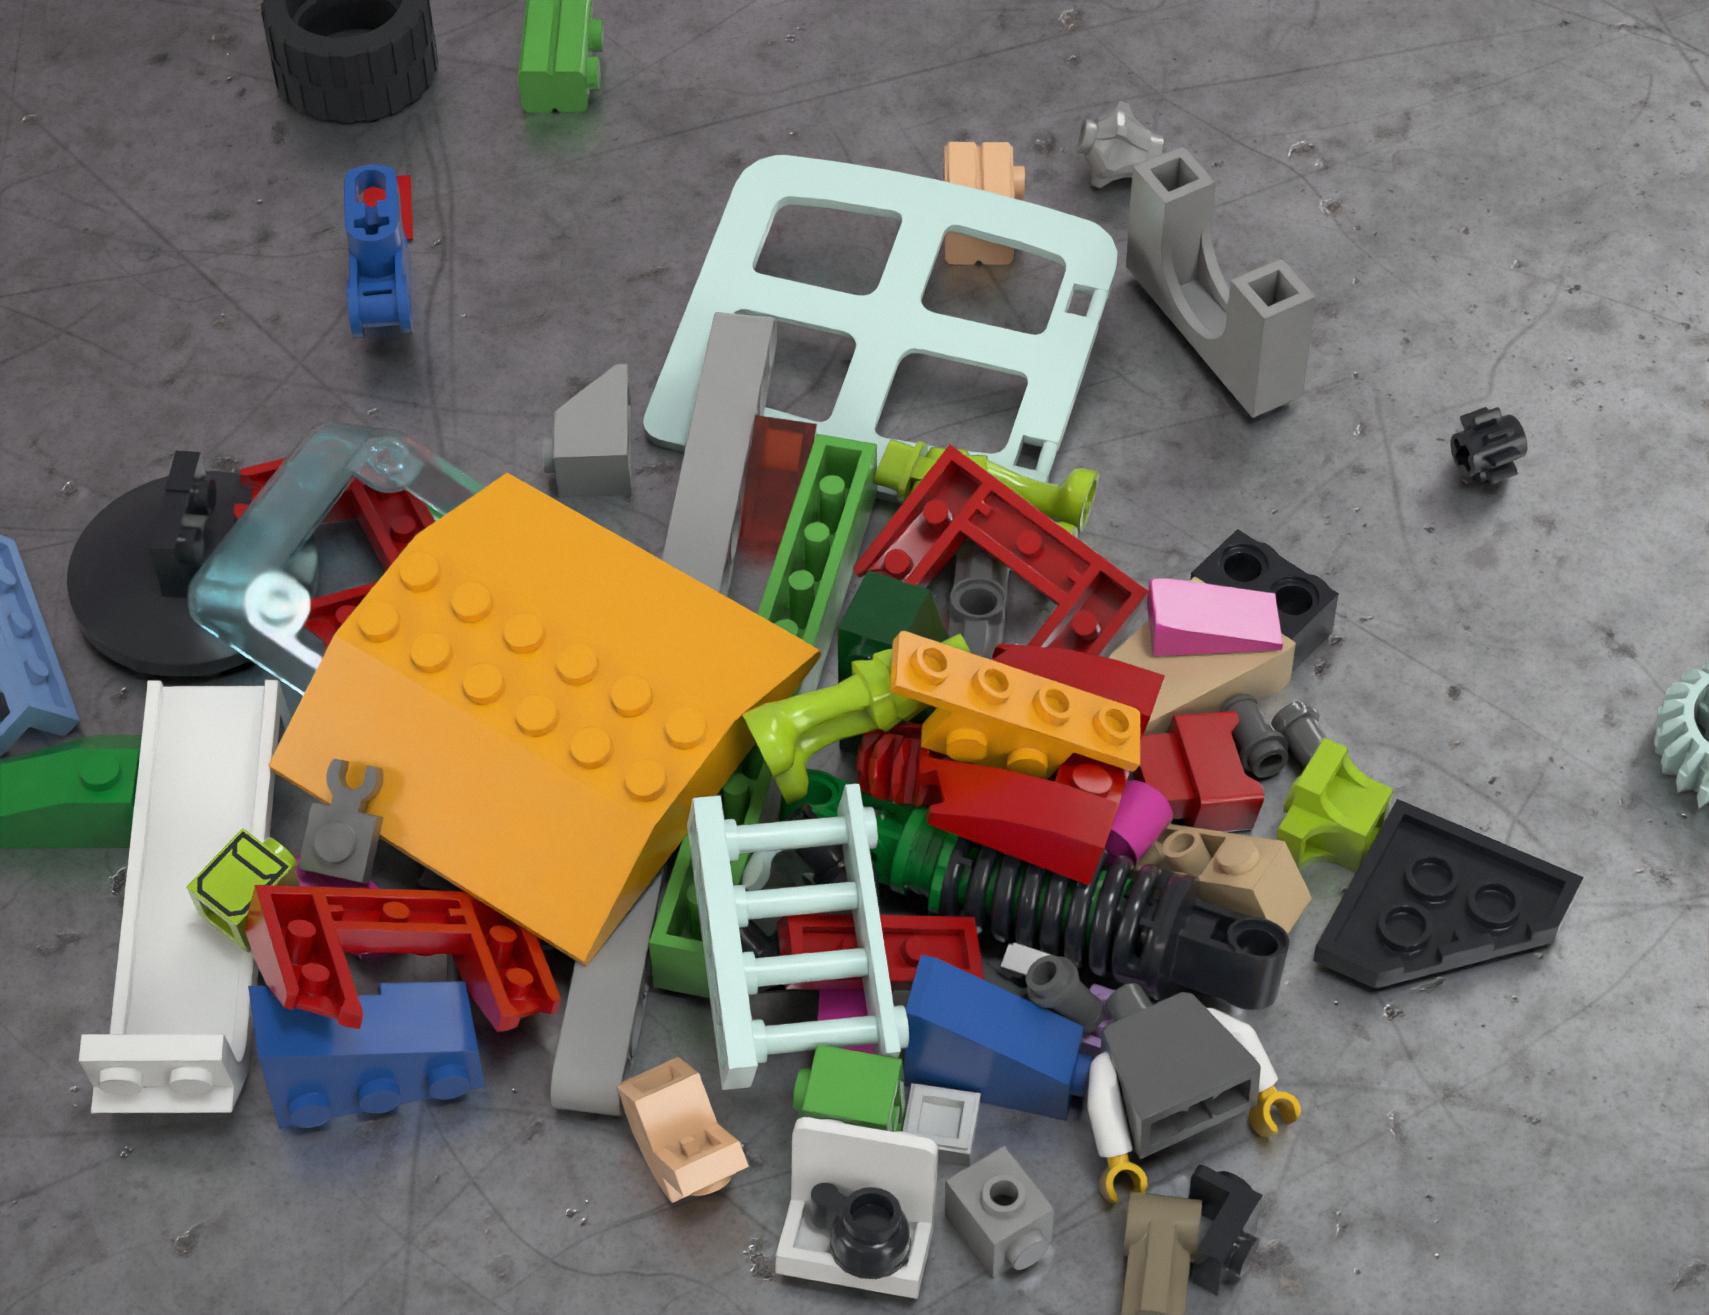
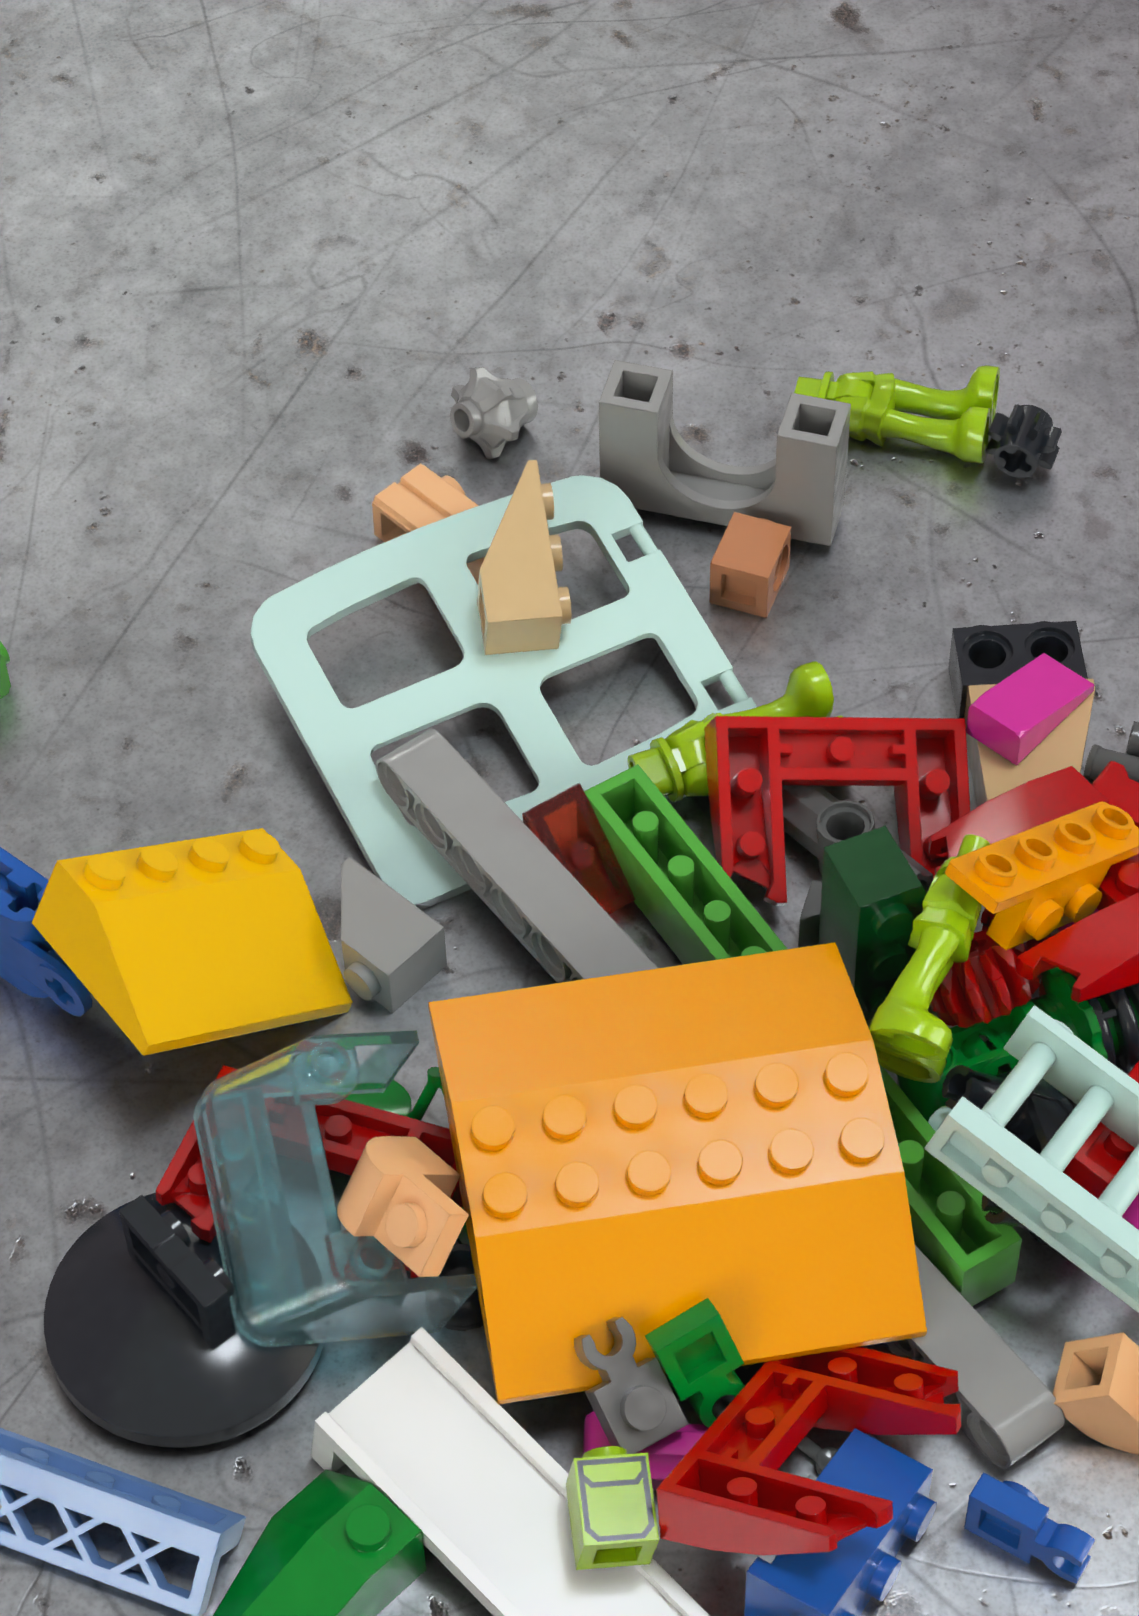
camera: 45 degrees left, 0 degrees up
none -> yellow slope [32,828,353,1056]
none -> light nougat brick [337,1136,469,1277]
none -> tan slope [477,460,572,655]
none -> green plate [645,1298,745,1428]
none -> nougat brick [709,512,791,618]
none -> lime piece [794,365,1000,464]
none -> blue plate [964,1472,1095,1584]

